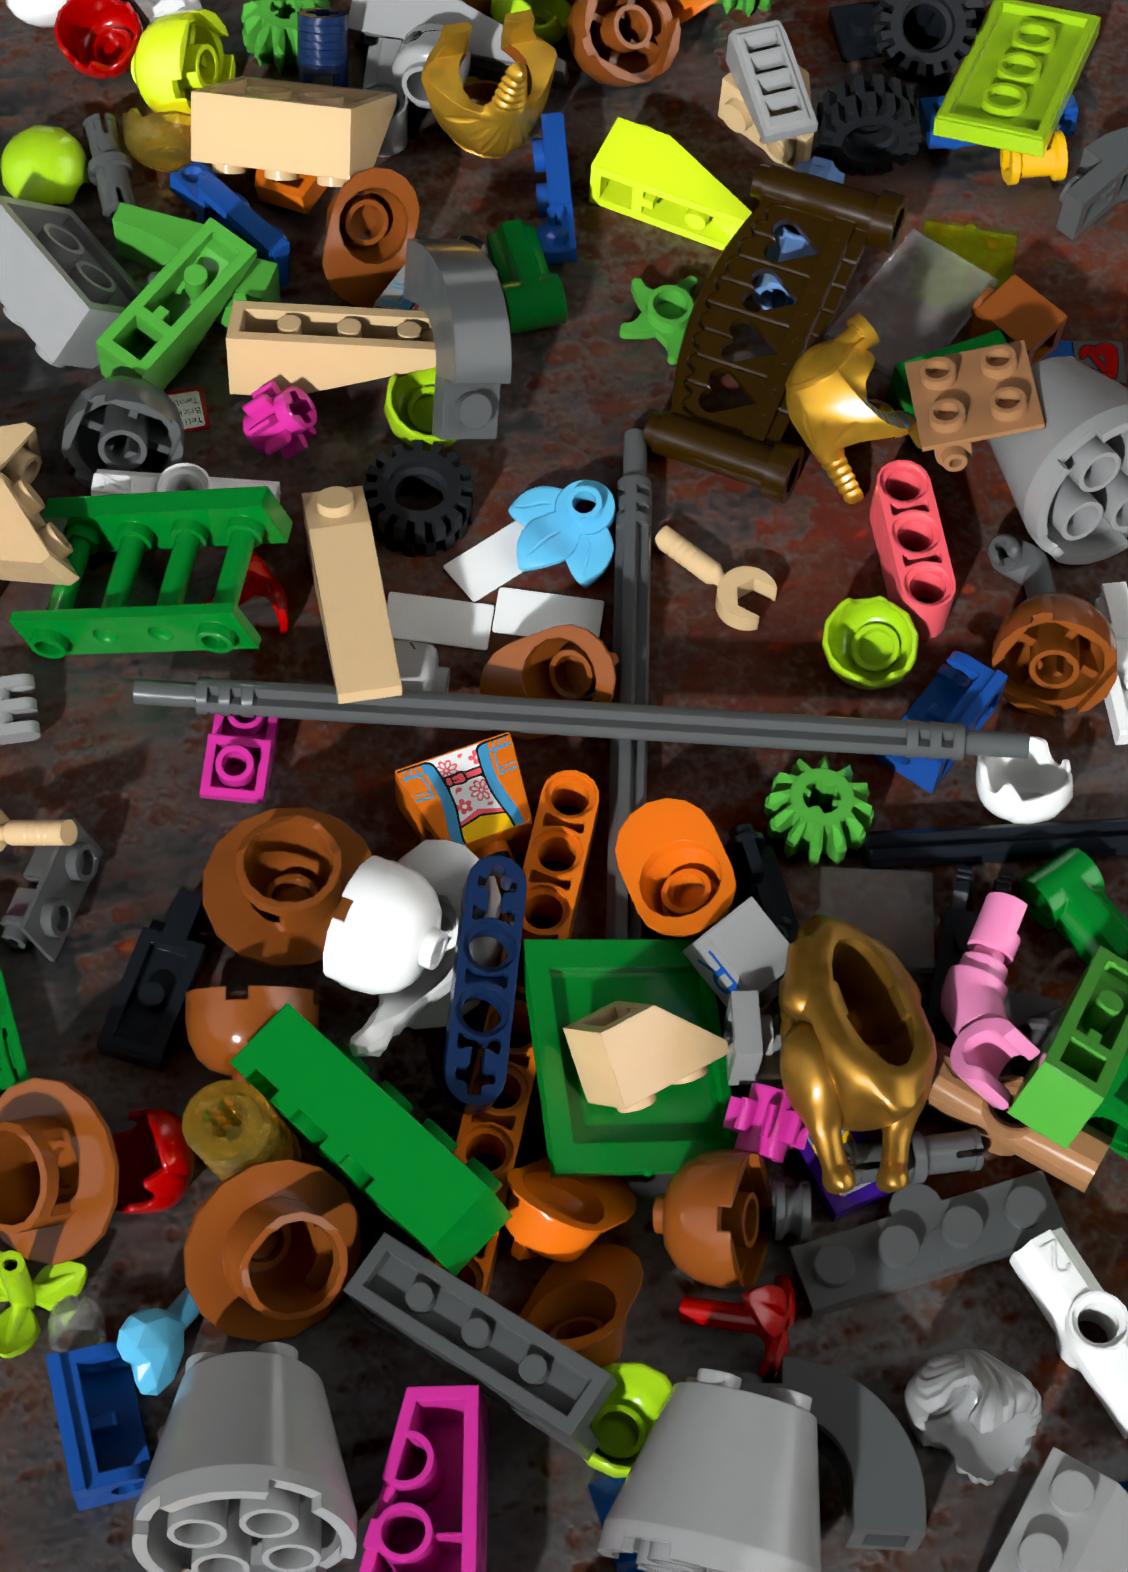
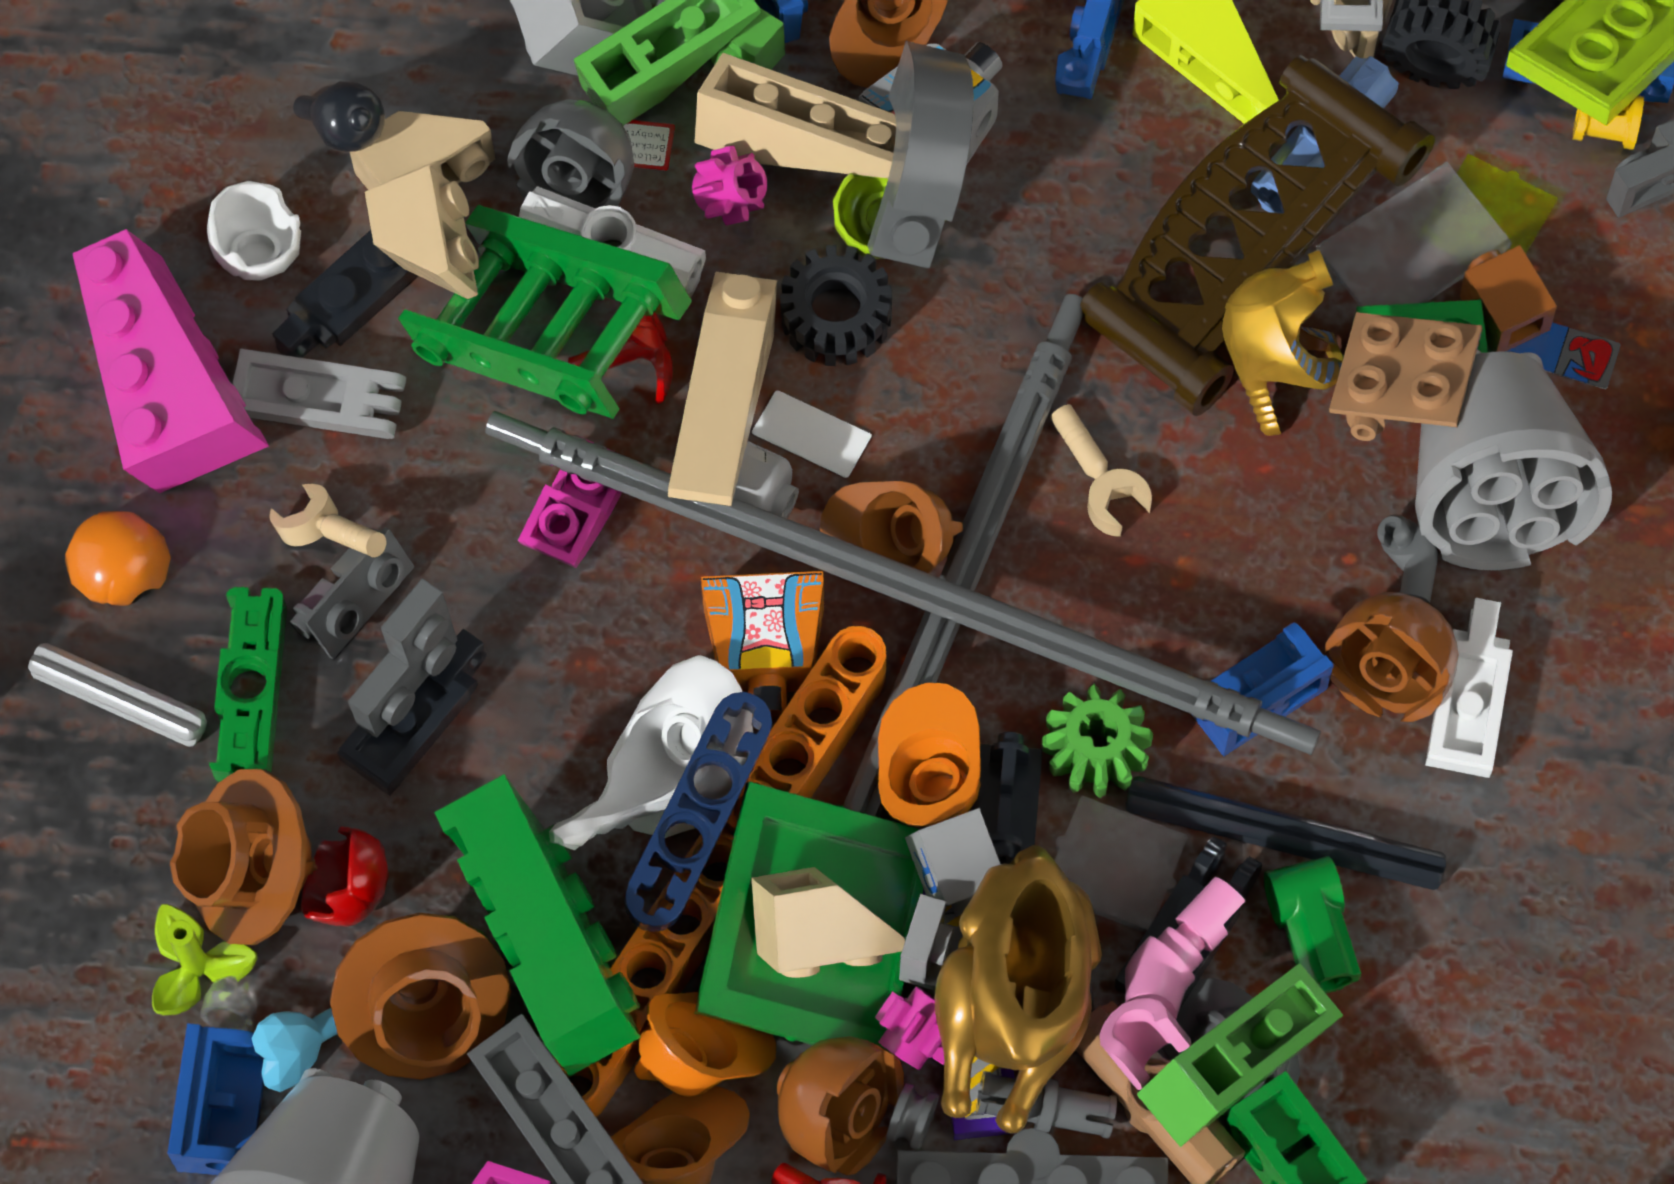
camera: 25 degrees right, 5 degrees up
clear yellow piece [182,1080,301,1181] -> none
dark orange cylinder [185,986,319,1090] -> none
dark orange helmet [203,807,372,968] -> none
white cylinder [323,856,448,995] -> none
white sticker [443,521,525,602] -> none
green piece [487,219,567,334] -> none
white sticker [492,587,604,638] -> none
medium azure plate [508,480,616,588] -> none
bright green animal [619,276,697,365] -> none
lime hair [822,595,919,690] -> none
coral beam [870,460,956,640] -> none
white hair [976,736,1073,825] -> none
none -> dark grey plate [348,578,458,738]

